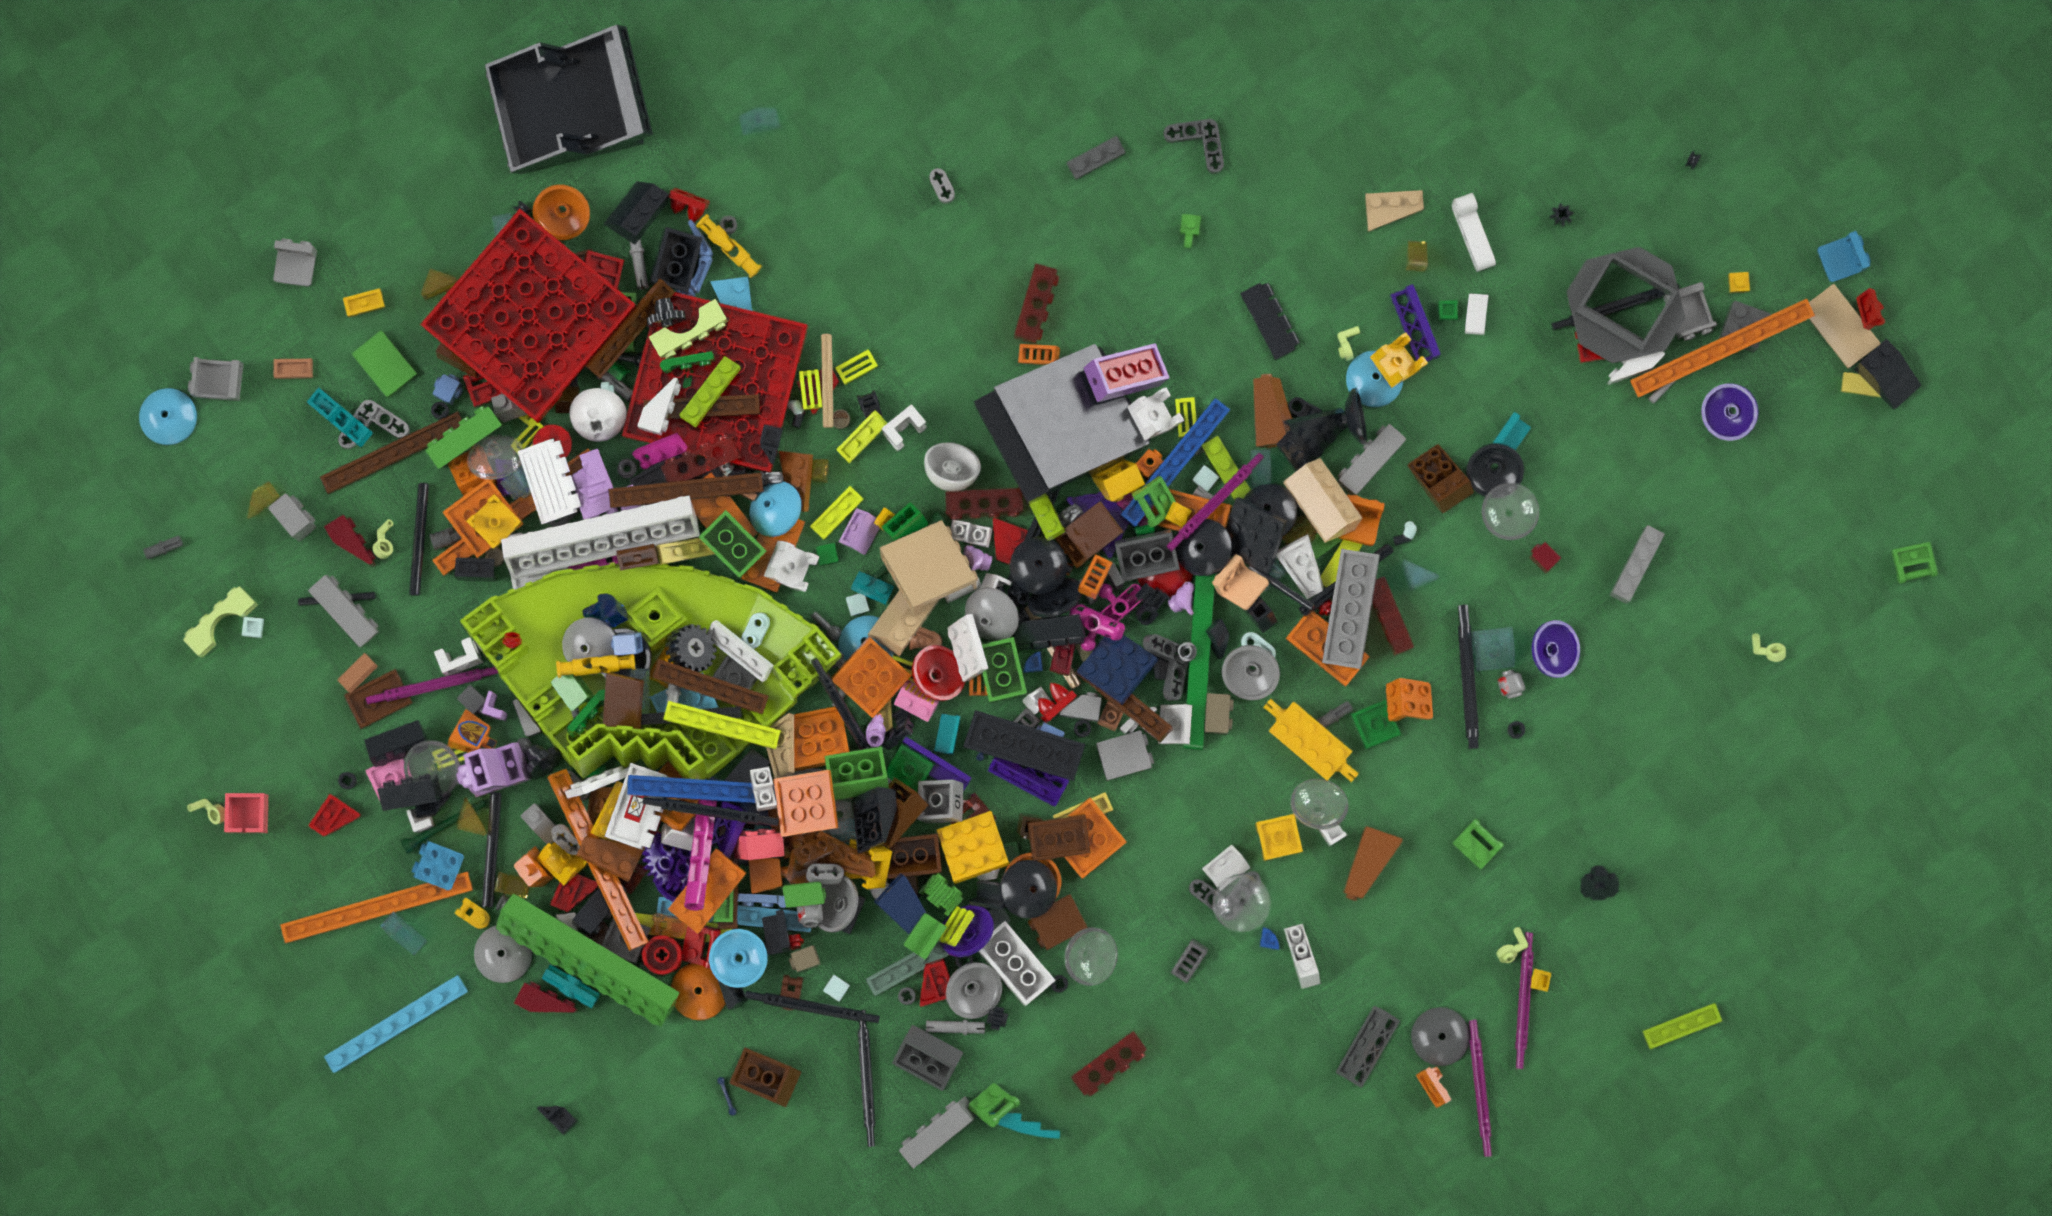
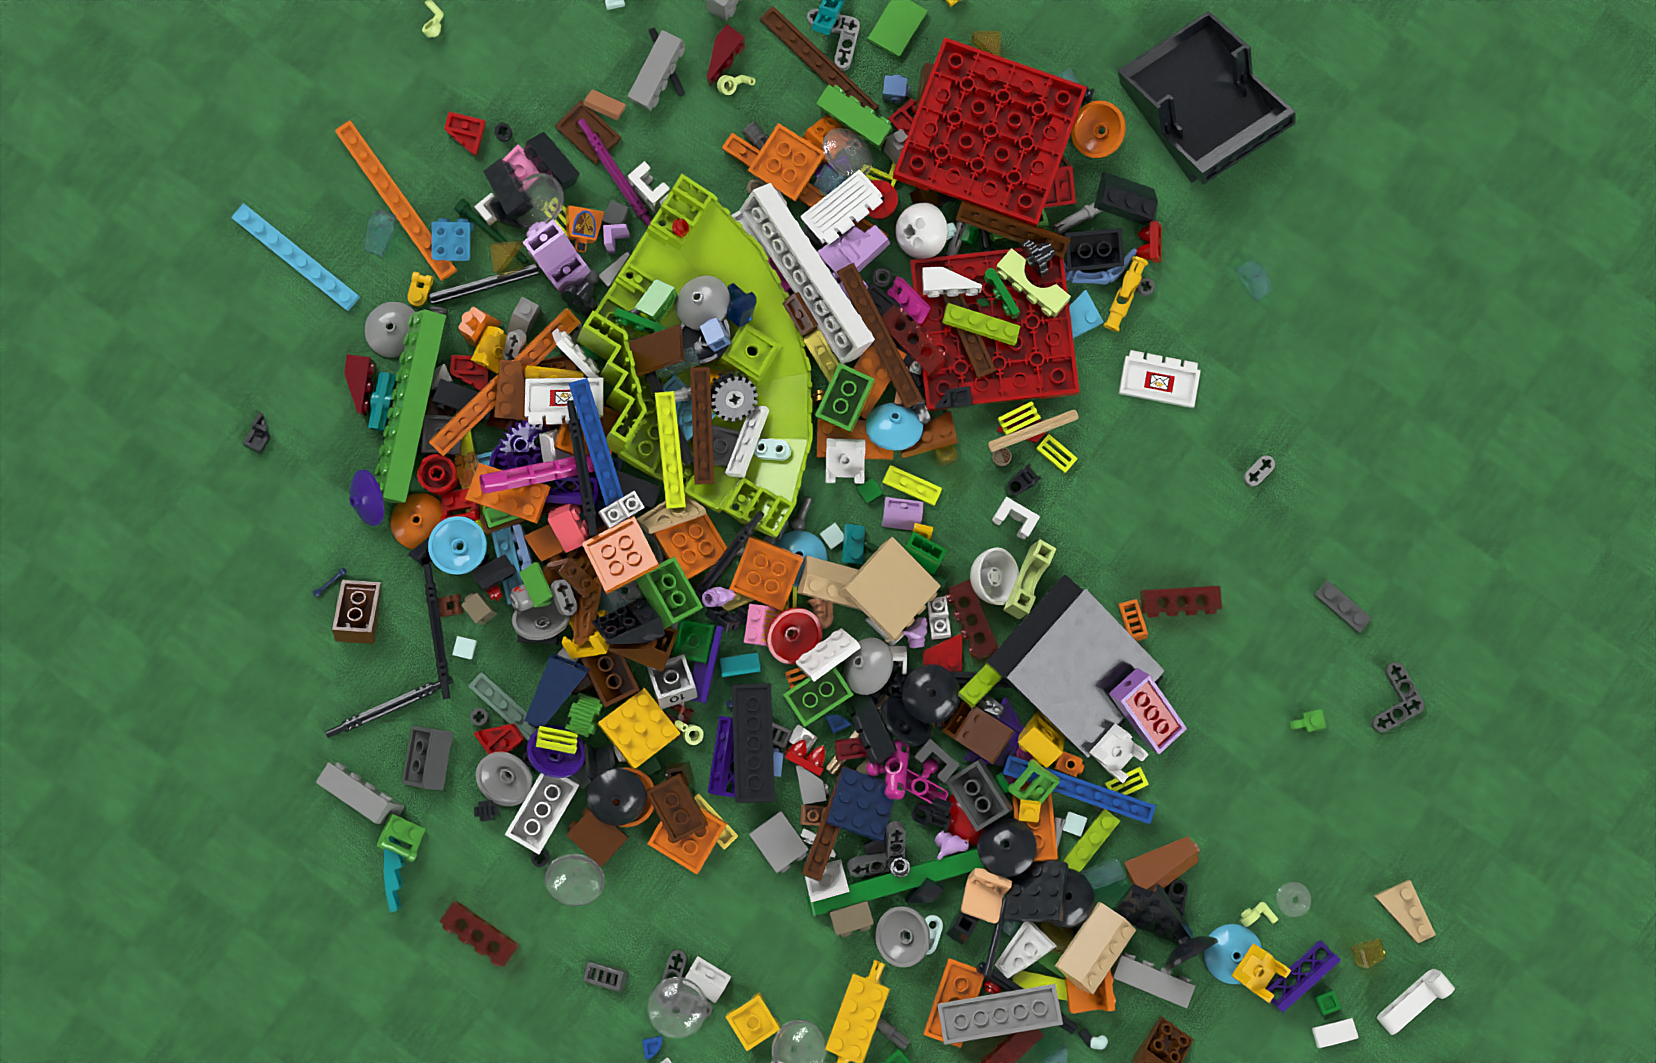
camera: 65 degrees right, 0 degrees up
coral piece [224,793,269,833] -> none
black axle [409,483,429,596] -> none
black bush [431,402,449,420] -> none
black panel [455,558,496,581] -> none
yellow panel [467,494,522,549] -> none
clear yellow slope [494,872,529,899] -> none
yellow piece [556,654,636,678] -> none
arm [788,400,805,428] -> none
neon yellow tile [836,410,888,463] -> none
bright green panel [904,913,947,960] -> none
light grey pin [926,1020,985,1035] -> none
black bush [1074,720,1091,738] -> none
orange slope [1078,554,1113,599] -> none
magenta axle [1167,453,1264,551] -> none
black windscreen [1240,283,1301,360] -> none
none -> dark purple dish [349,469,384,526]
none -> yellowish green plate [675,720,703,745]
none -> pearl gold plate [811,390,825,406]
none -> yellowish green arch [1003,539,1056,619]
none -> white hinge [1118,350,1201,408]
none -> clear piece [1276,882,1311,917]

